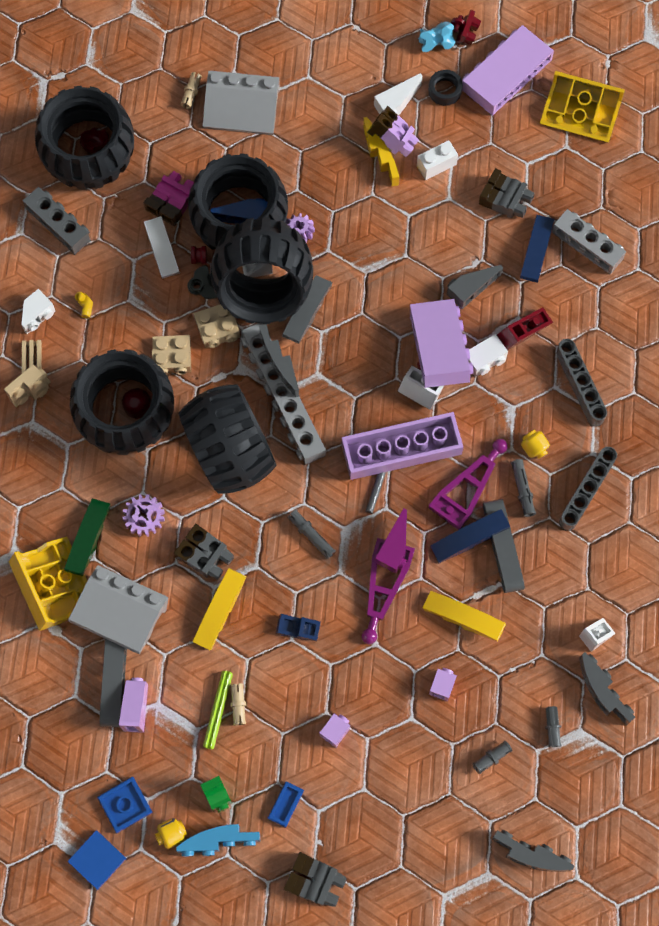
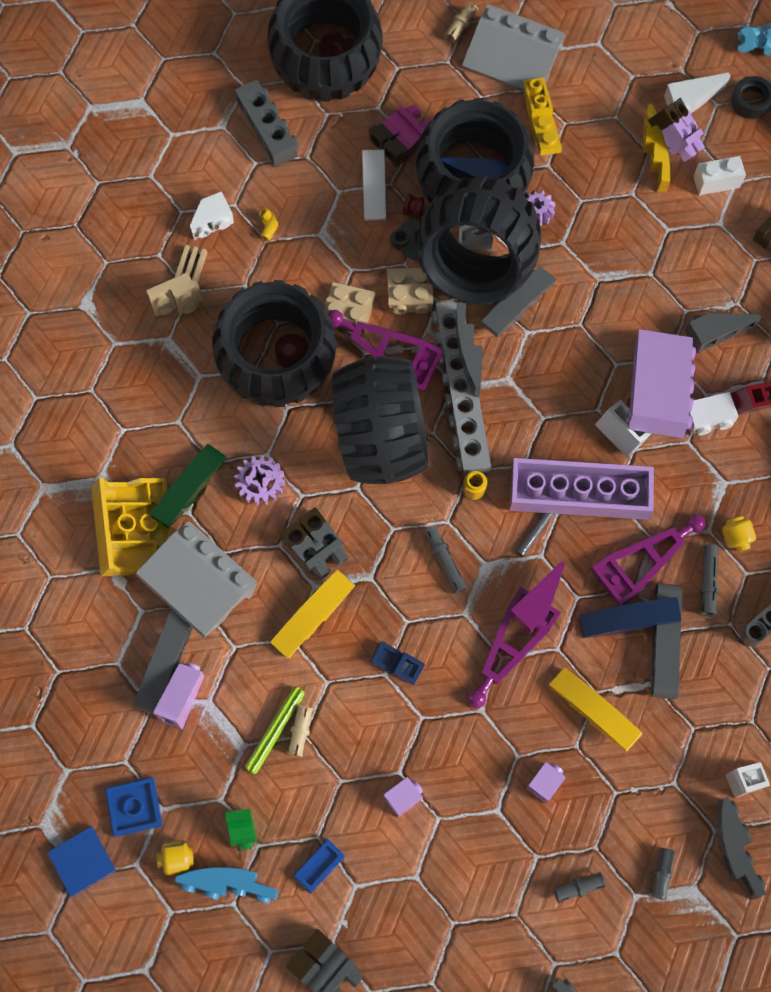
camera: 15 degrees right, 0 degrees up
none -> magenta plate [327,310,445,391]
none -> yellow brick [463,471,487,500]
none -> yellow slope [523,77,562,156]

